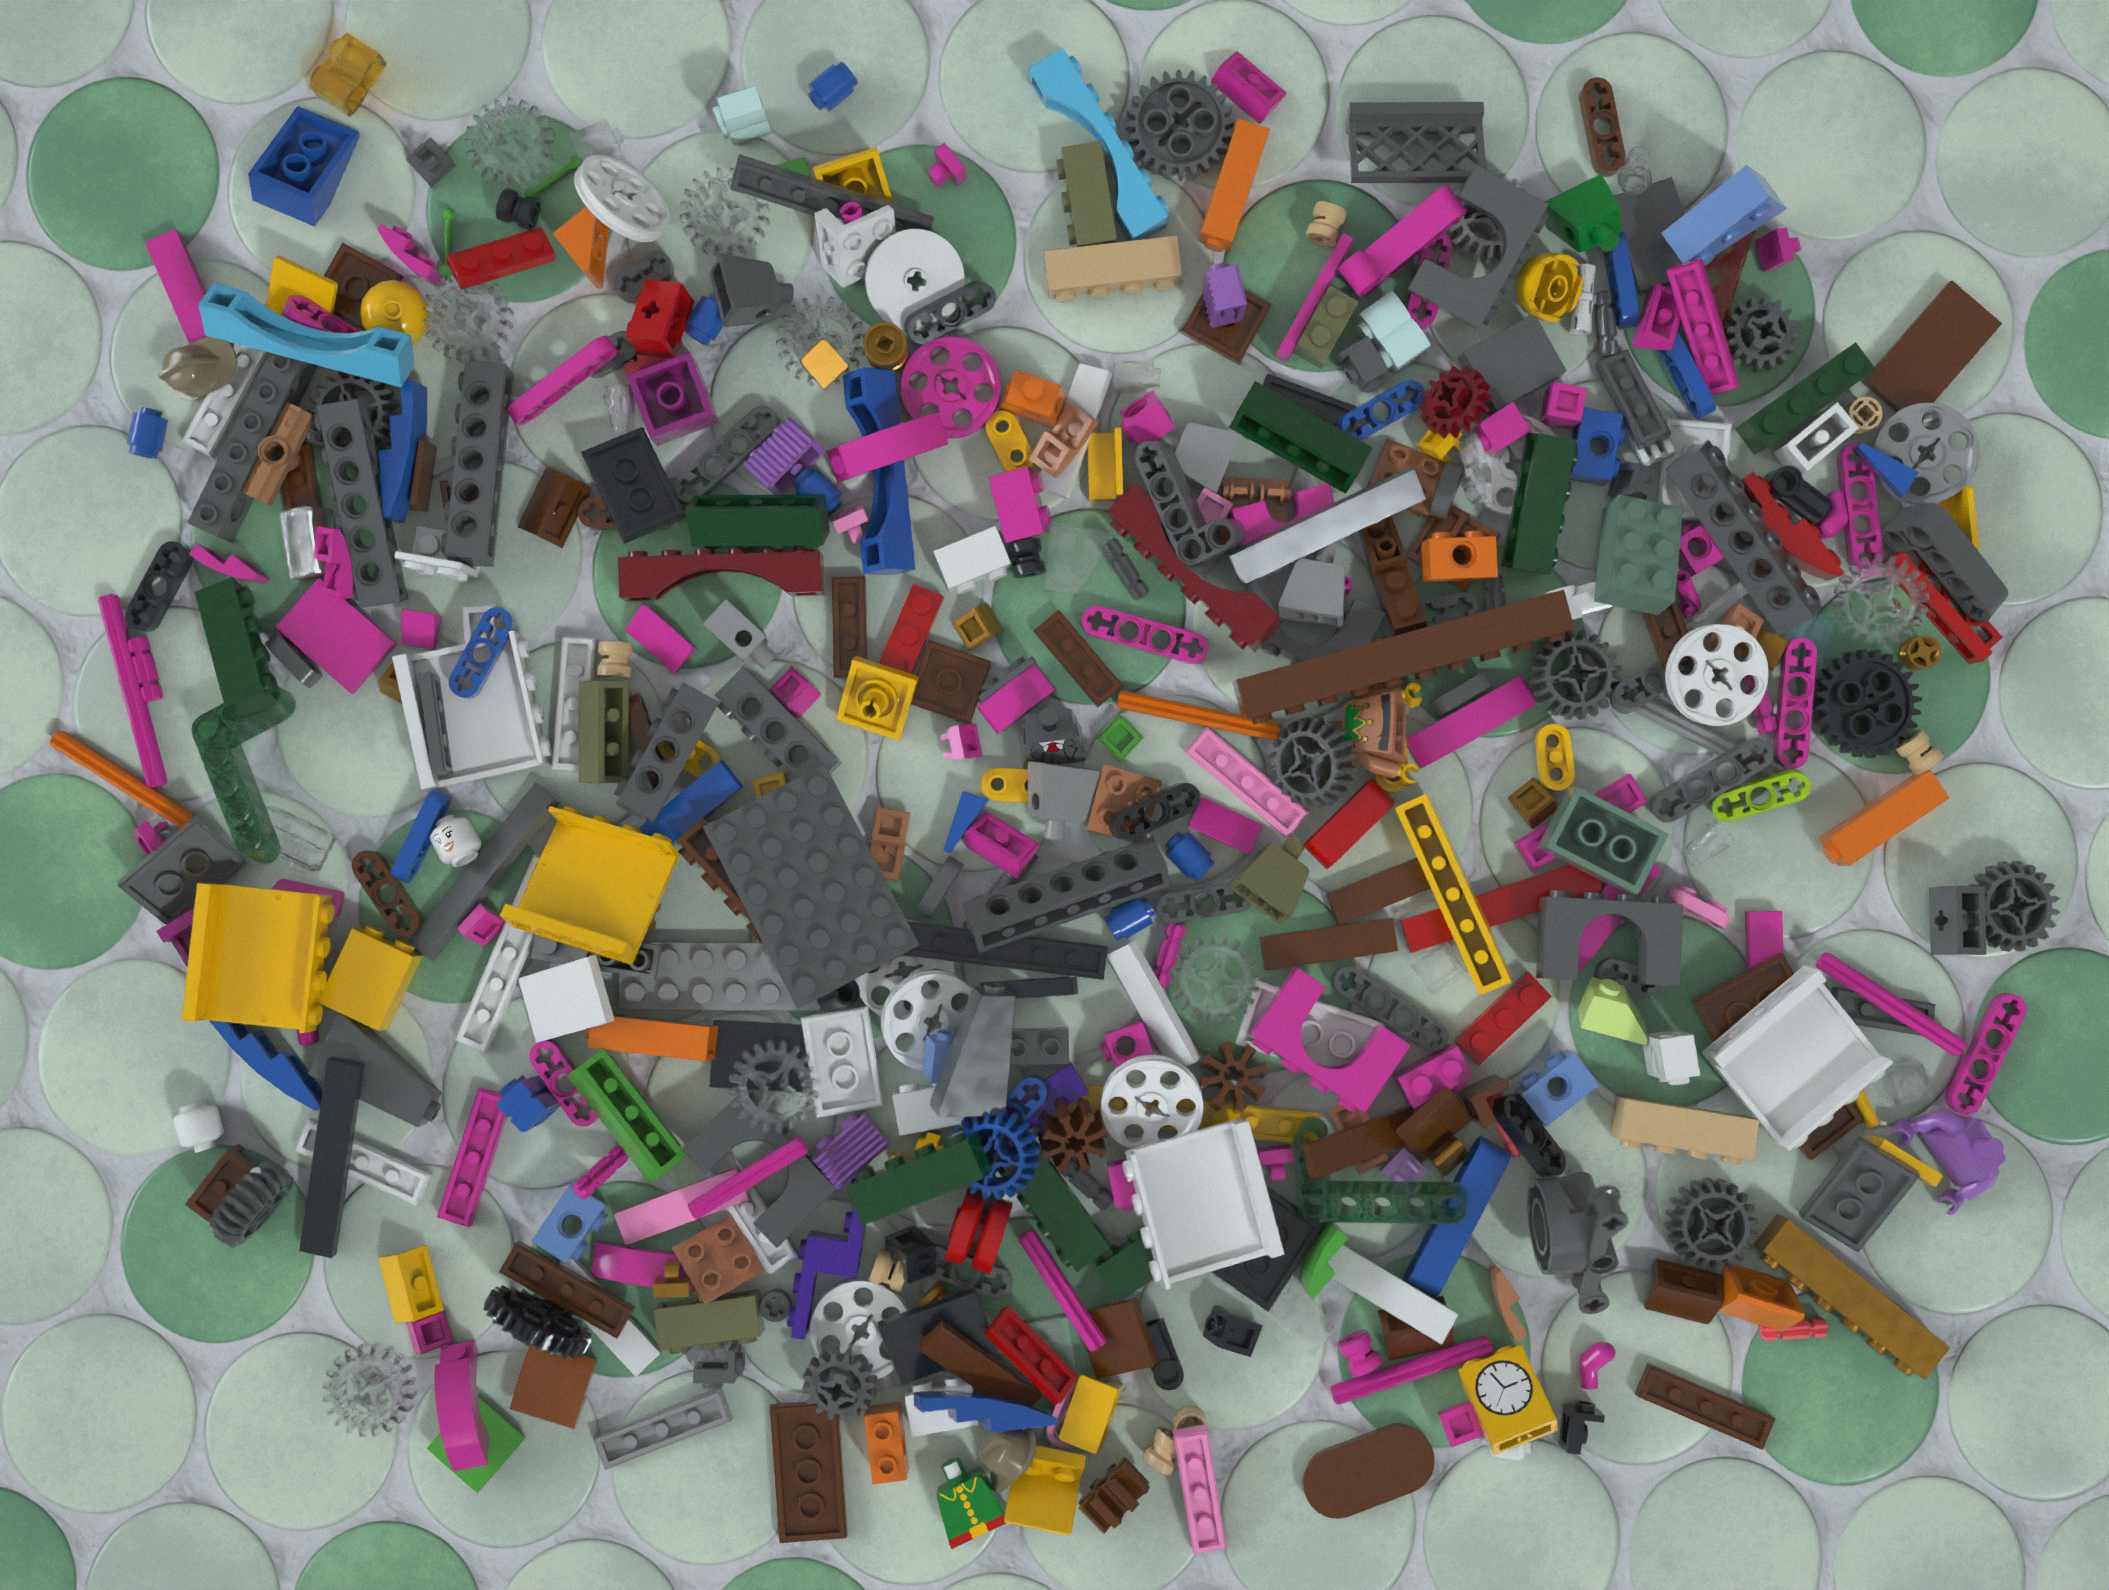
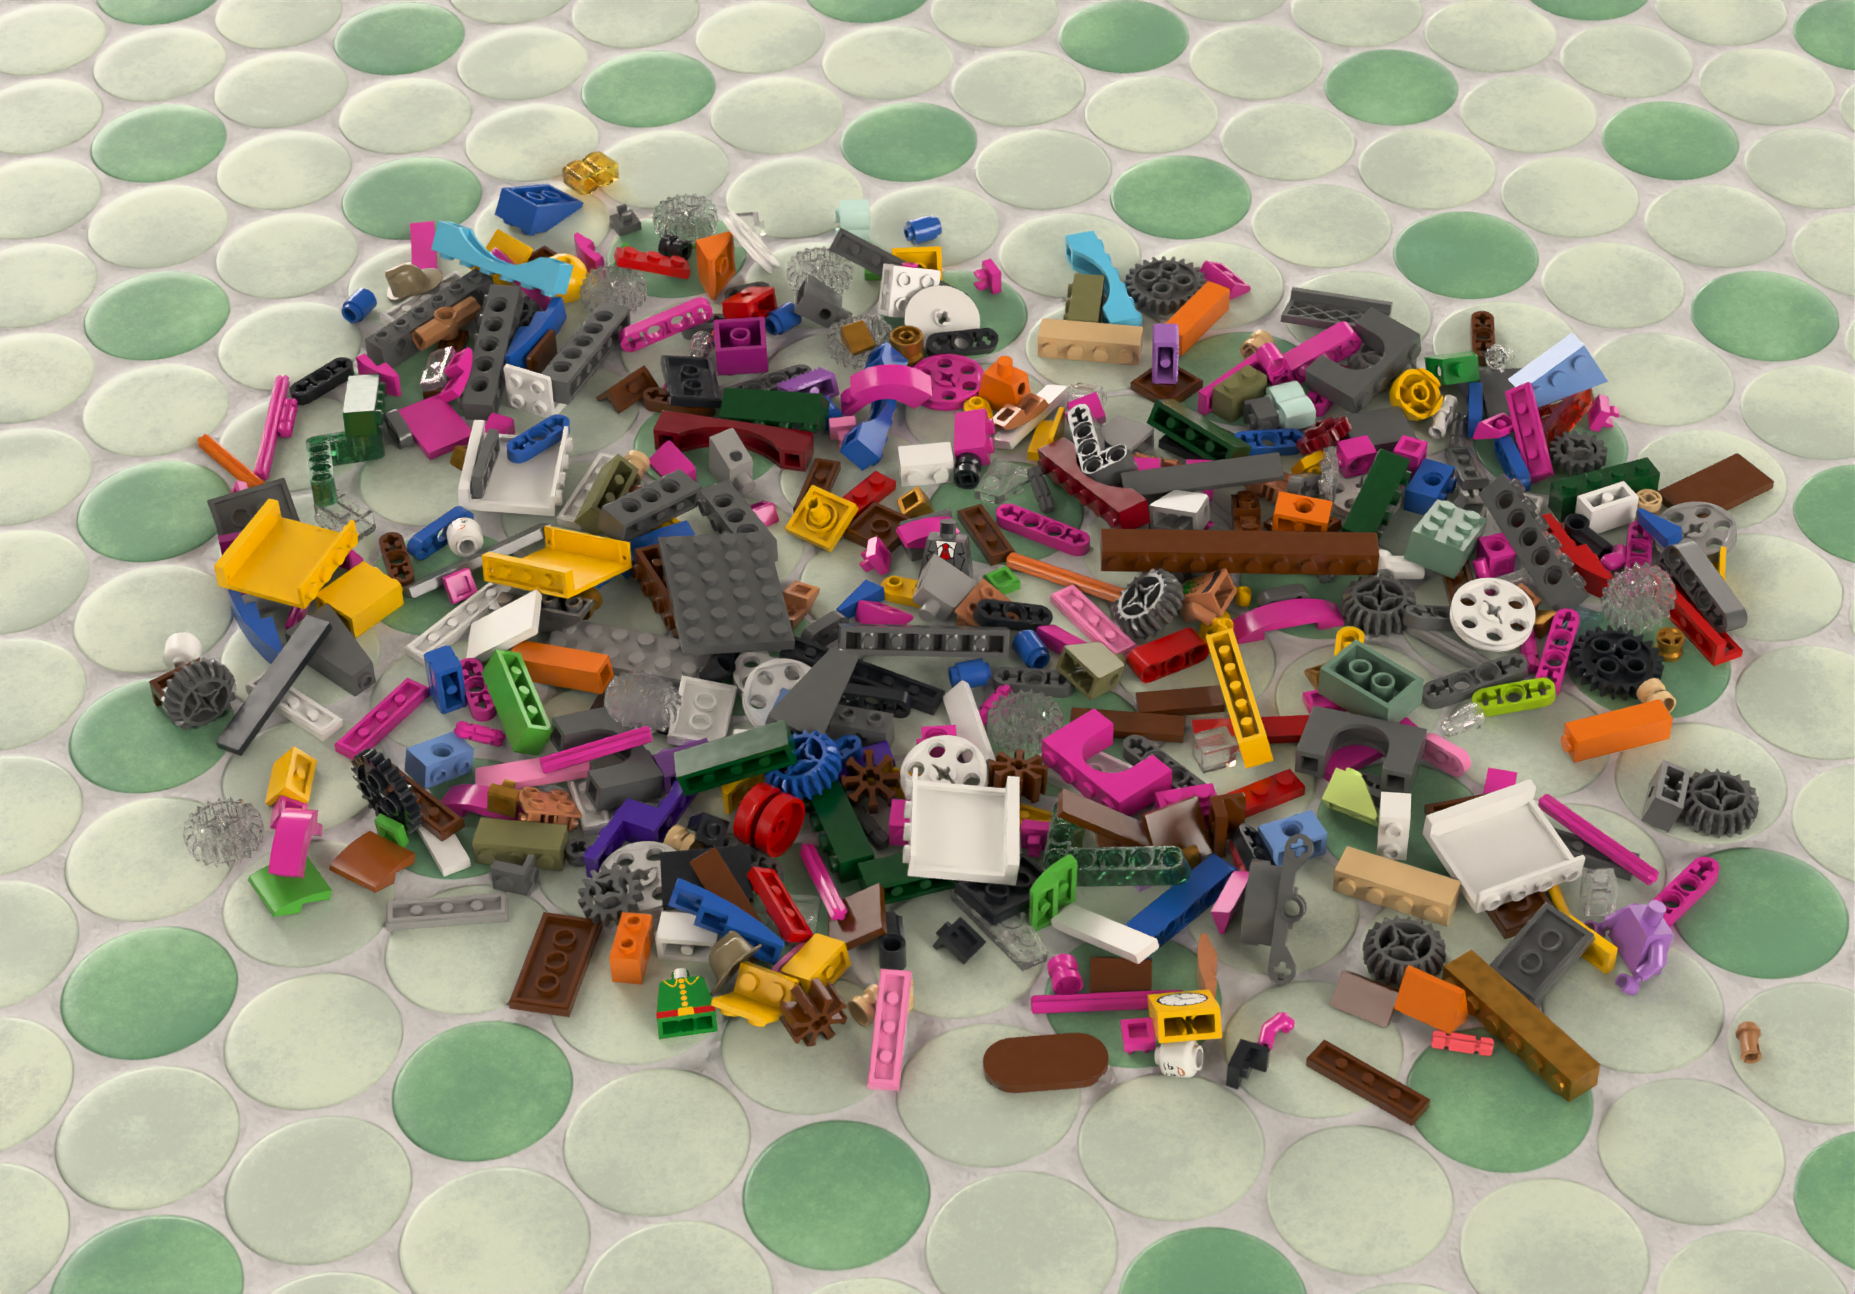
camera: 15 degrees right, 45 degrees down
none -> slope [1210,871,1249,934]
none -> medium nougat pin [1735,1021,1762,1064]

